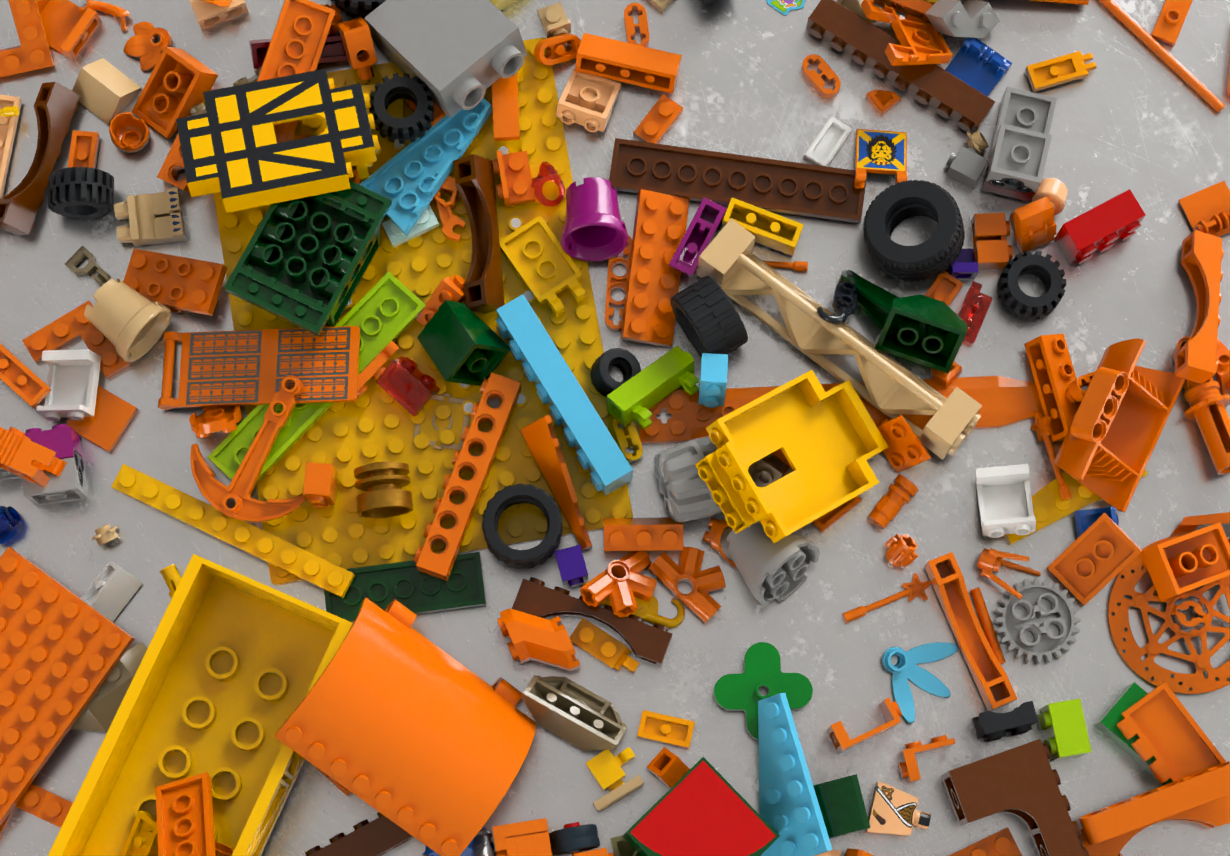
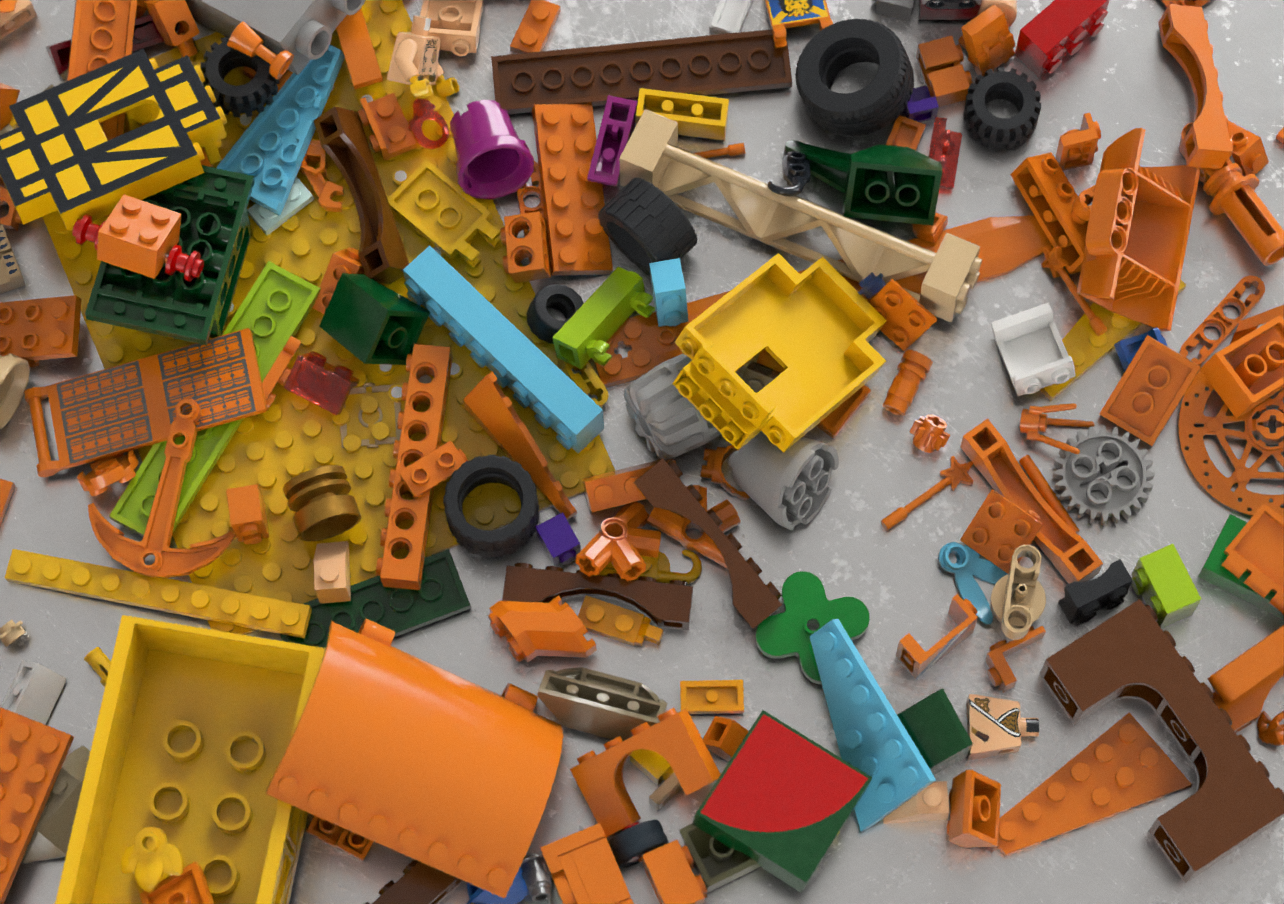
camera: 10 degrees left, 5 degrees down
none -> orange brick [72,194,204,282]
none -> yellow plate [121,827,183,893]
none -> orange piece [227,21,294,80]
none -> light nougat slope [314,541,351,604]
none -> light nougat torso [387,15,460,98]
none -> orange bracket [400,440,468,498]
none -> orange brick [500,211,551,283]
none -> orange arch [570,707,721,837]
none -> reddish brown arch [634,459,782,629]
none -> clear blue plate [858,272,886,299]
none -> orange hinge [960,489,1043,574]
none -> tan beam [991,544,1046,640]
none -> orange bracket [1055,113,1101,171]
none -> orange beam [1179,275,1265,366]

